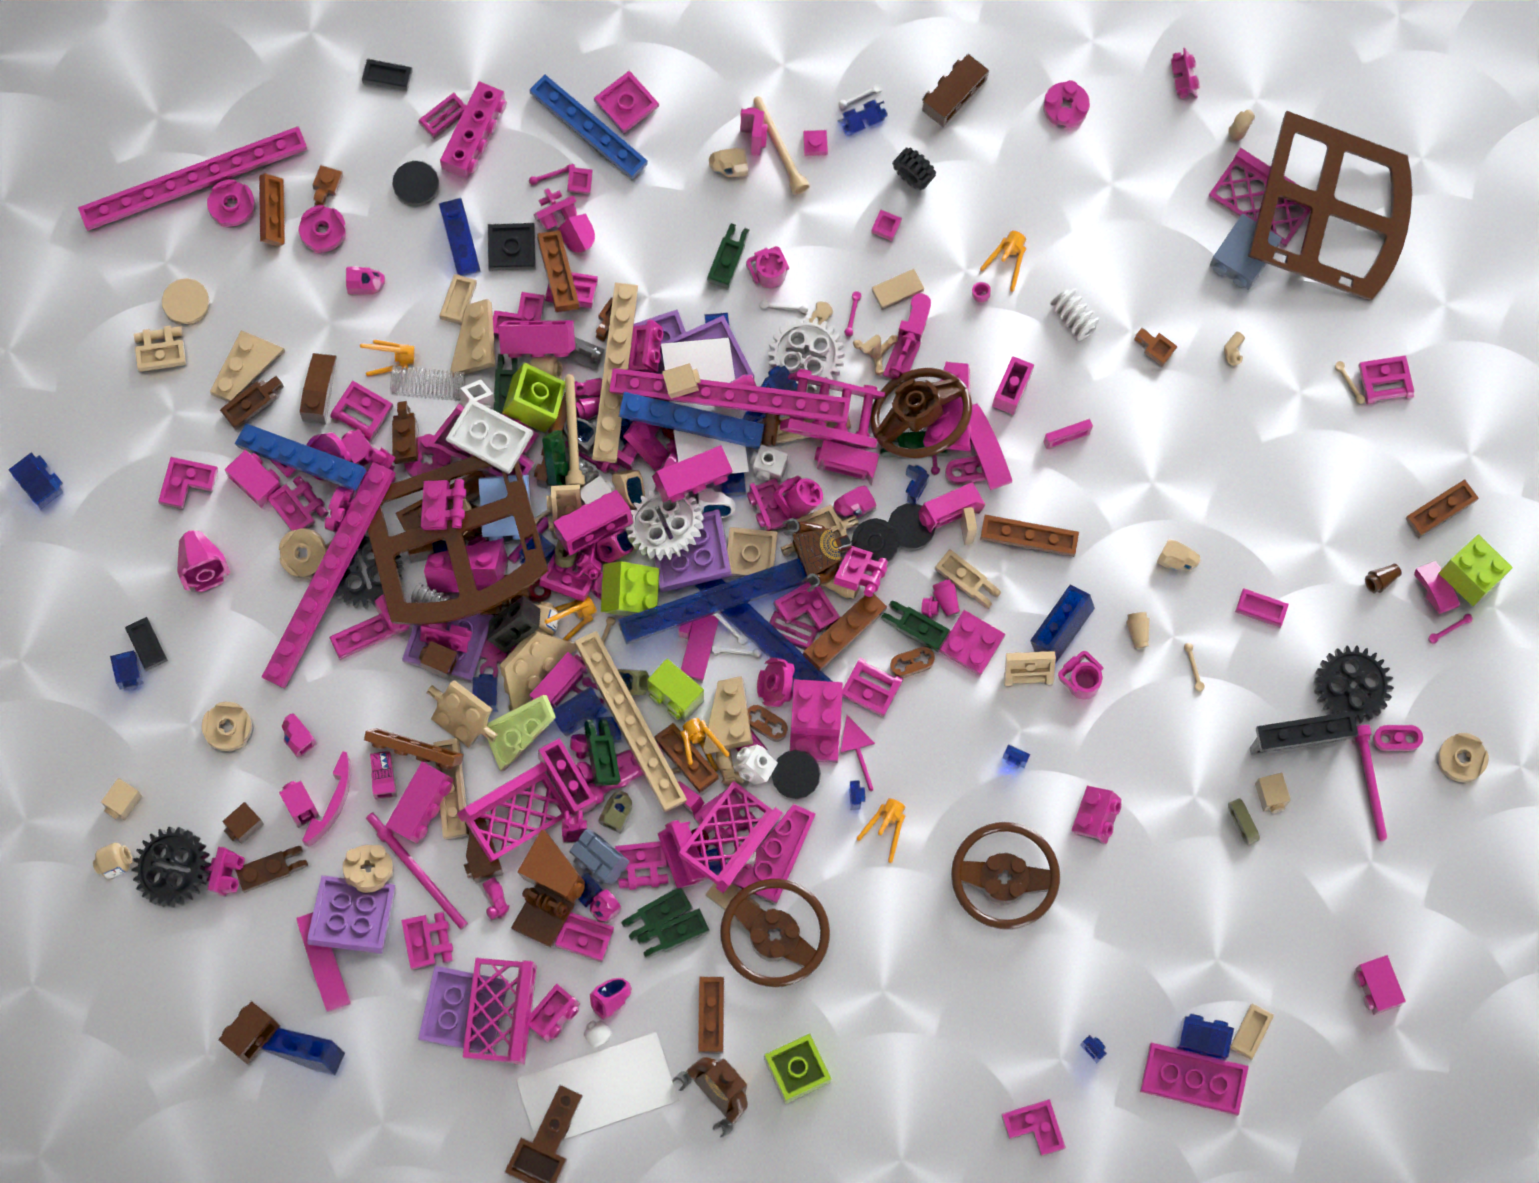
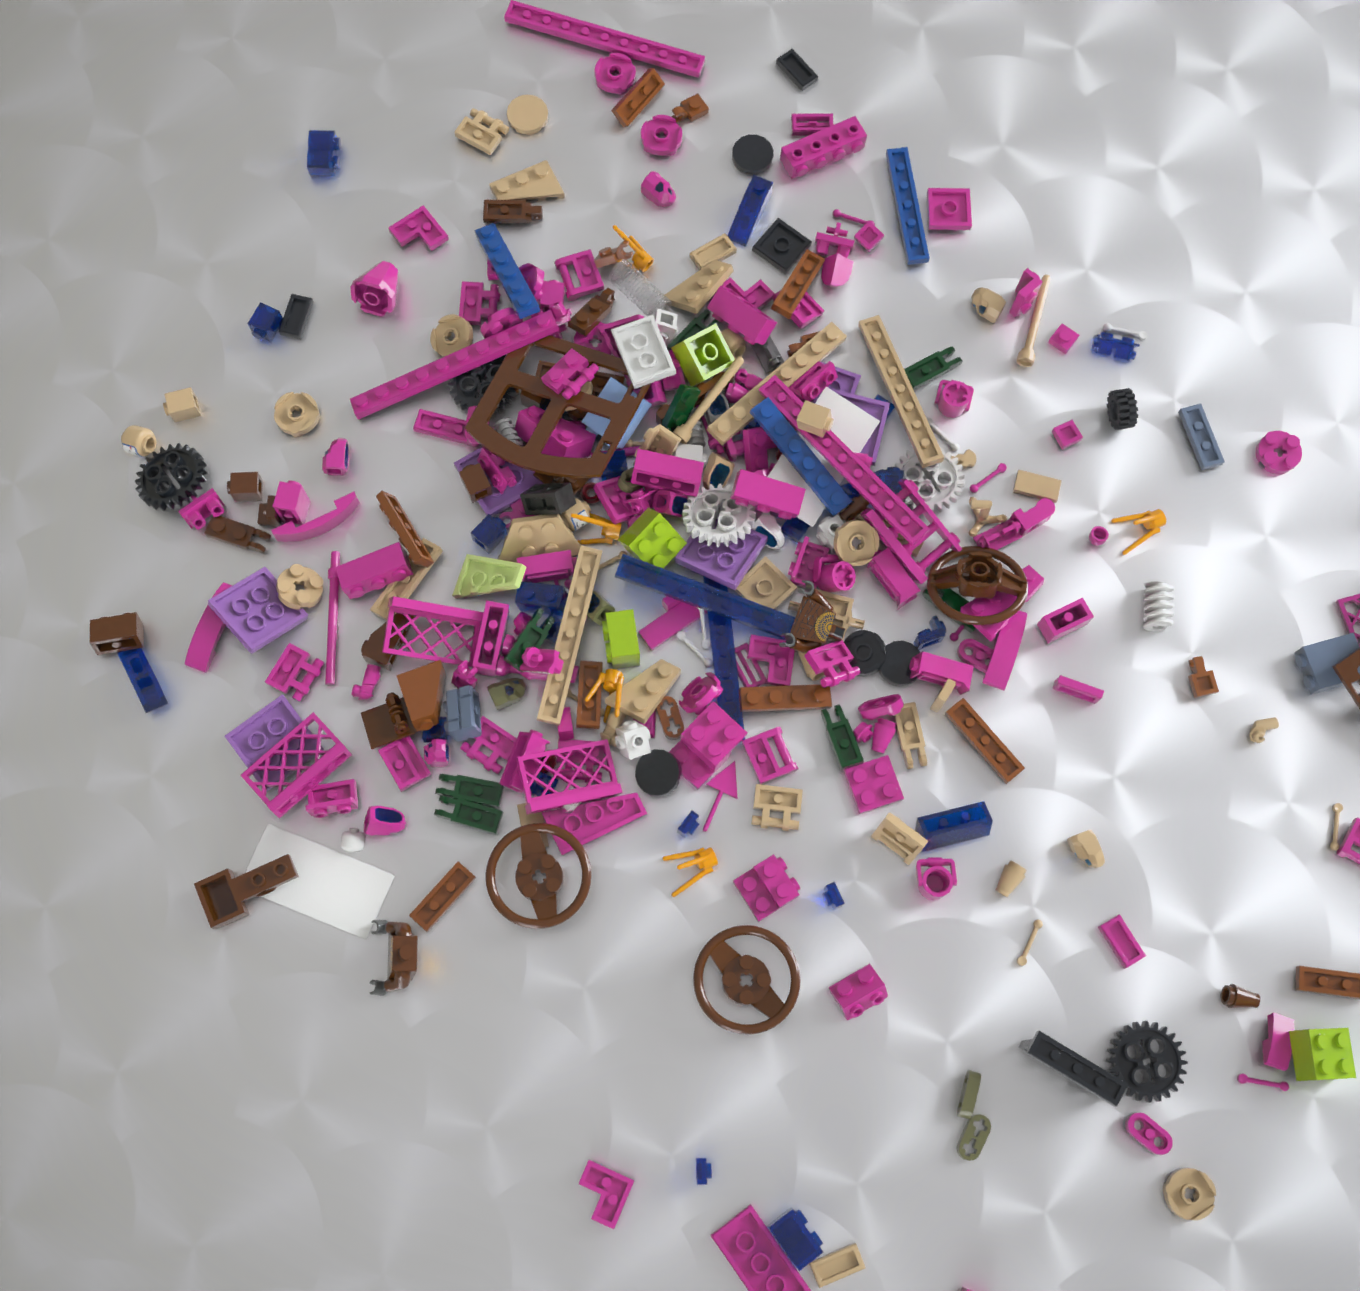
camera: 40 degrees right, 0 degrees up
dark pink brick [224,450,281,508] -> none
reddish brown slope [299,353,337,424] -> none
dark pink leg [370,751,397,800] -> none
tan plate [426,680,498,748] -> none
lime brick [764,1033,832,1104] -> none
dark pink rock [833,485,876,518] -> none
dark orange beam [890,647,935,678] -> none
reddish brown brick [922,54,989,127] -> none
tan brick [1255,773,1291,813] -> none
dark pink piece [1353,725,1387,841] -> none
none -> reddish brown bracket [257,495,281,526]
none -> dark pink hips [519,647,564,674]
none -> dark orange plate [594,241,634,268]
none -> dark pink plate [733,854,800,922]
none -> tan plate [751,784,803,831]
none -> tan plate [834,520,879,566]
none -> tan plate [858,315,944,468]
none -> dark pink plate [858,694,904,720]
none -> olive beam [956,1114,991,1161]
none -> sand blue plate [1178,403,1225,471]

